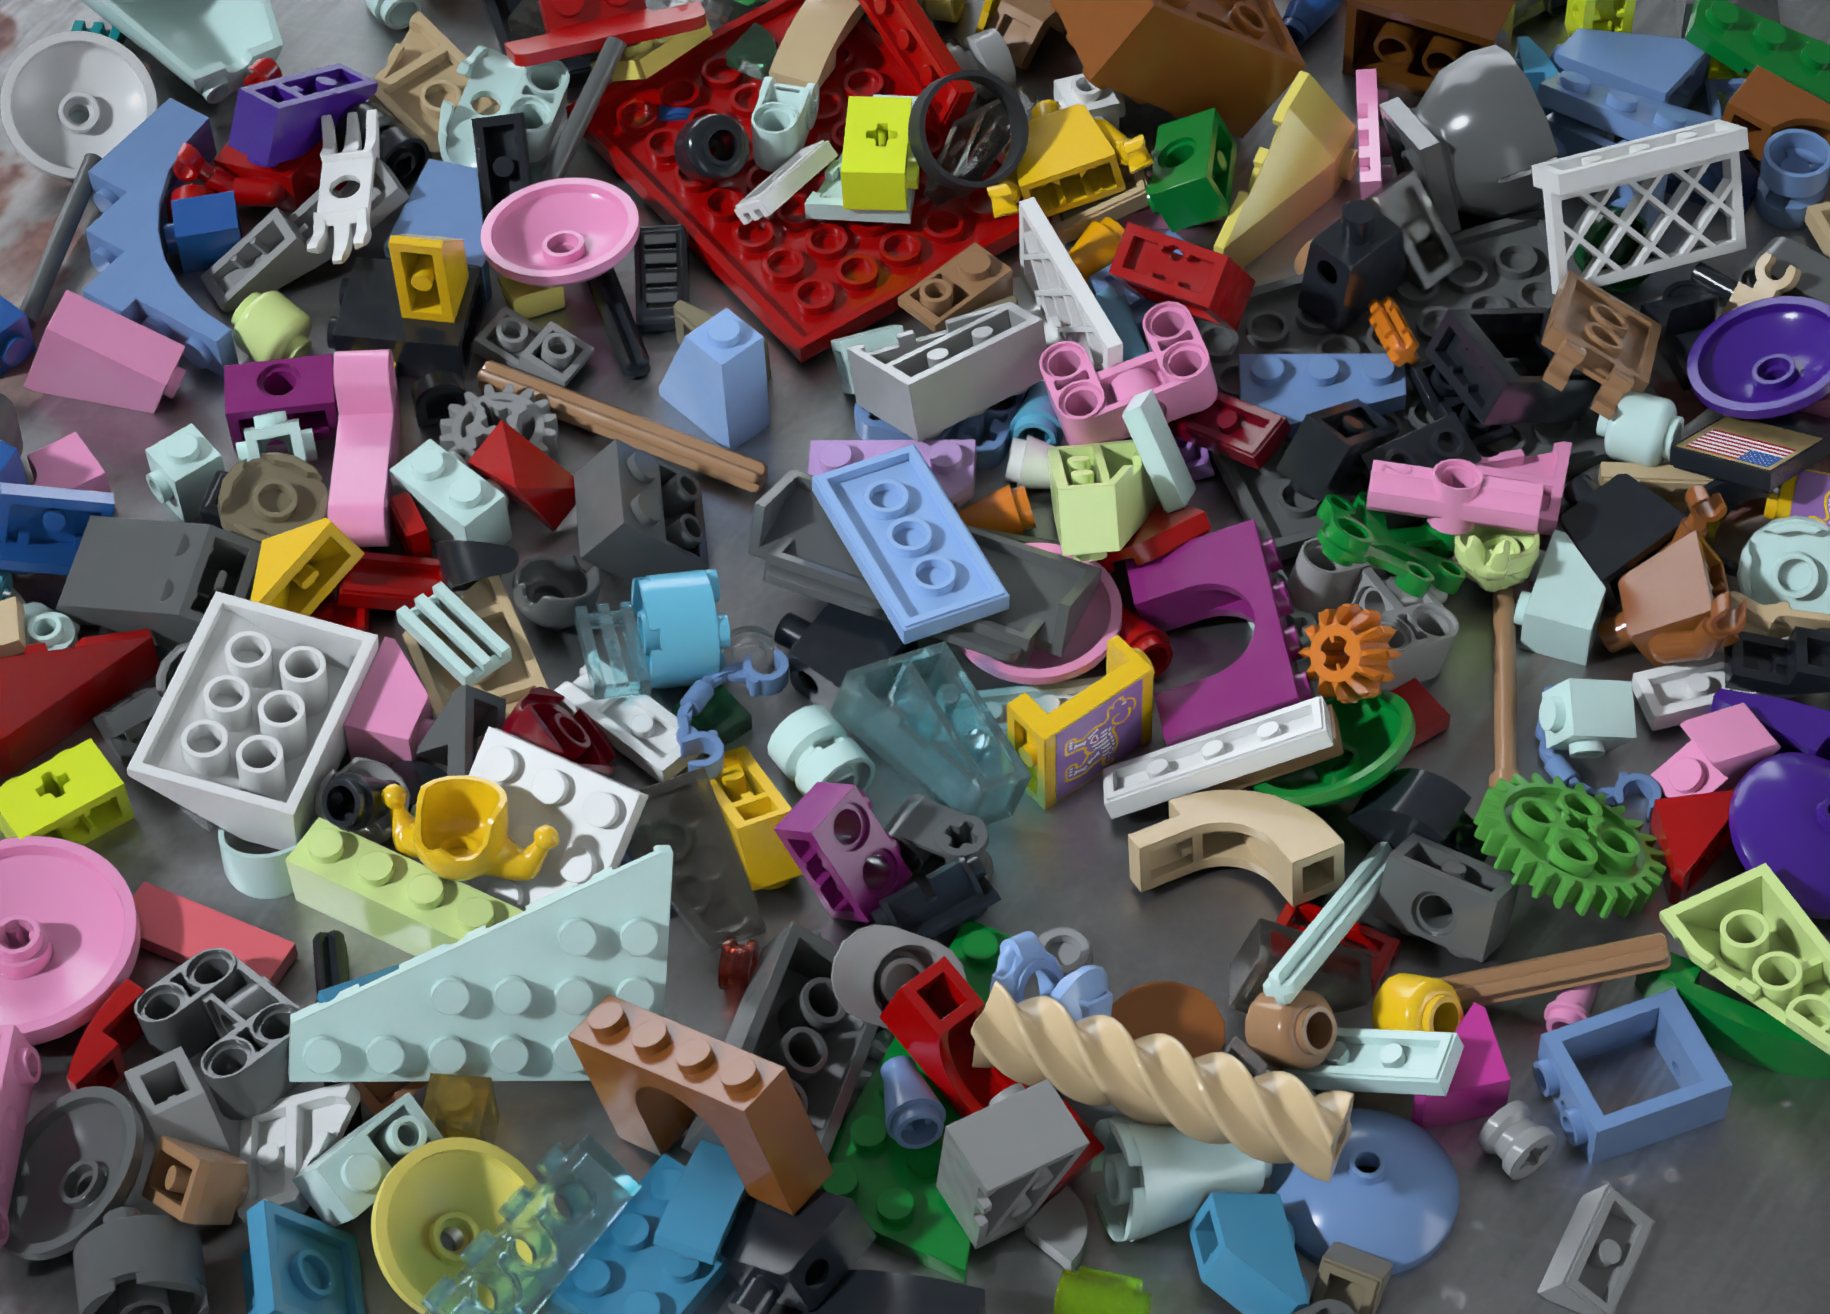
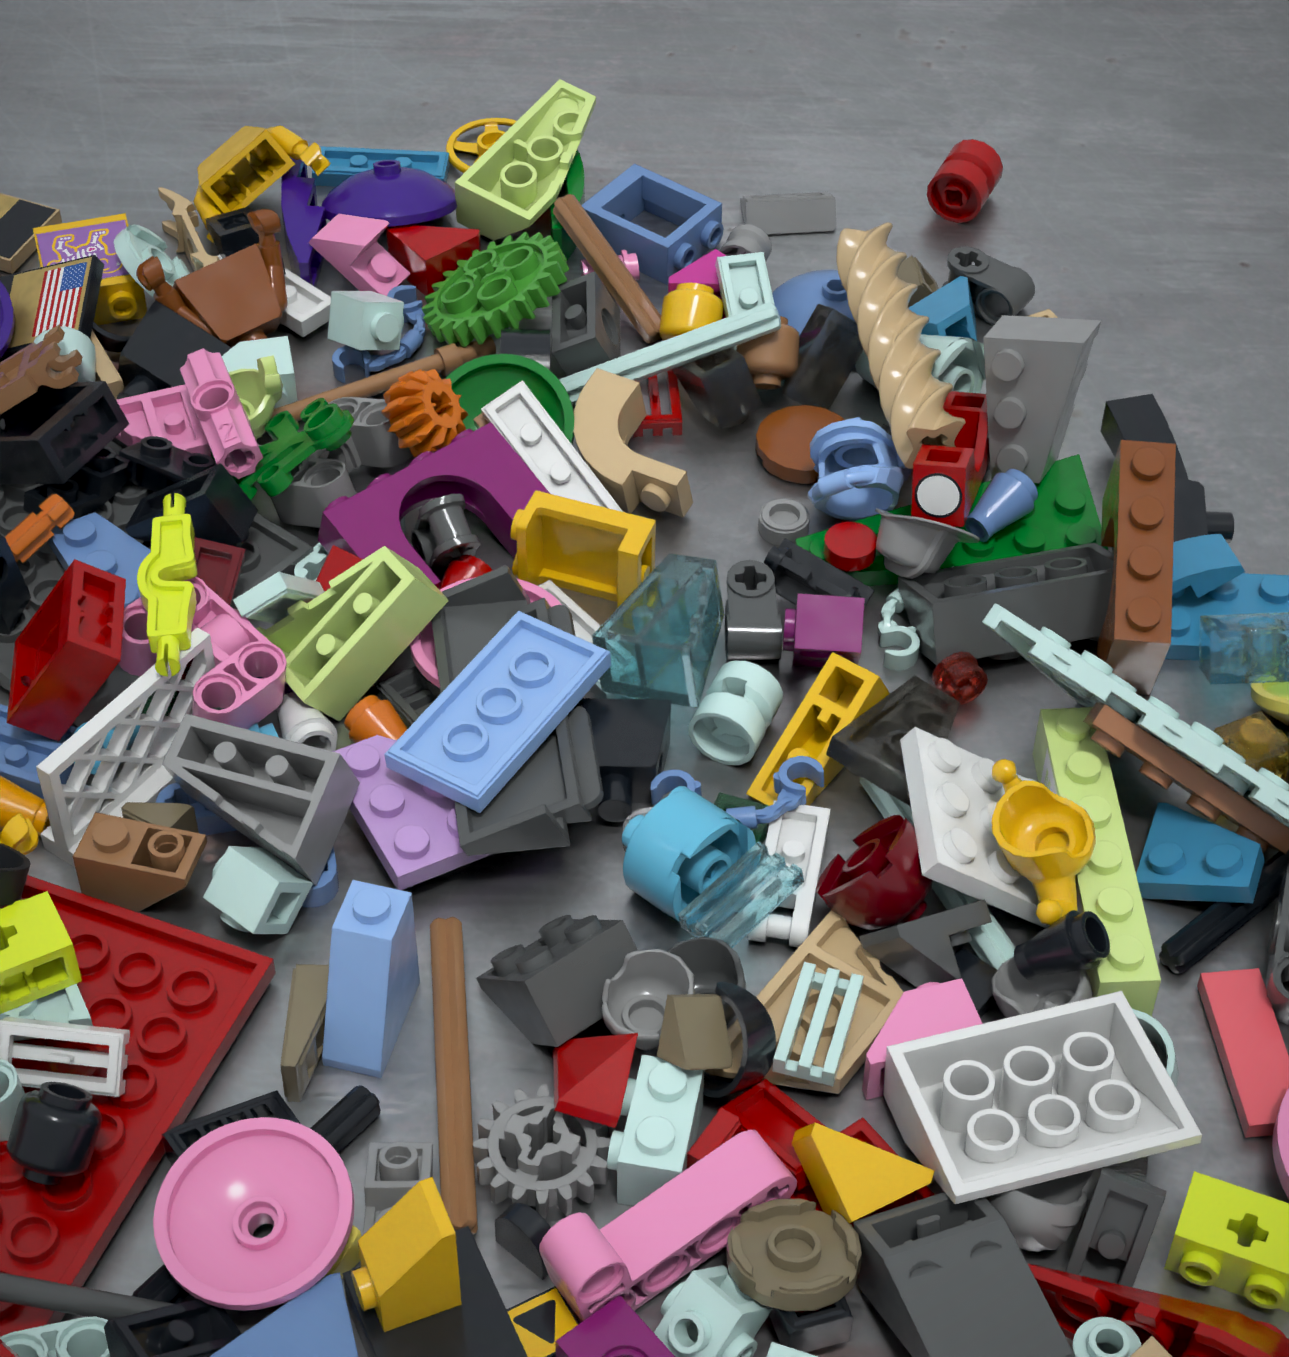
camera: 125 degrees left, 5 degrees down
none -> neon yellow piece [137,493,198,677]
none -> dark grey piece [411,494,481,572]
none -> light grey hair [601,948,695,1051]
none -> dark tan slope [657,994,732,1070]
none -> red tile [824,522,877,571]

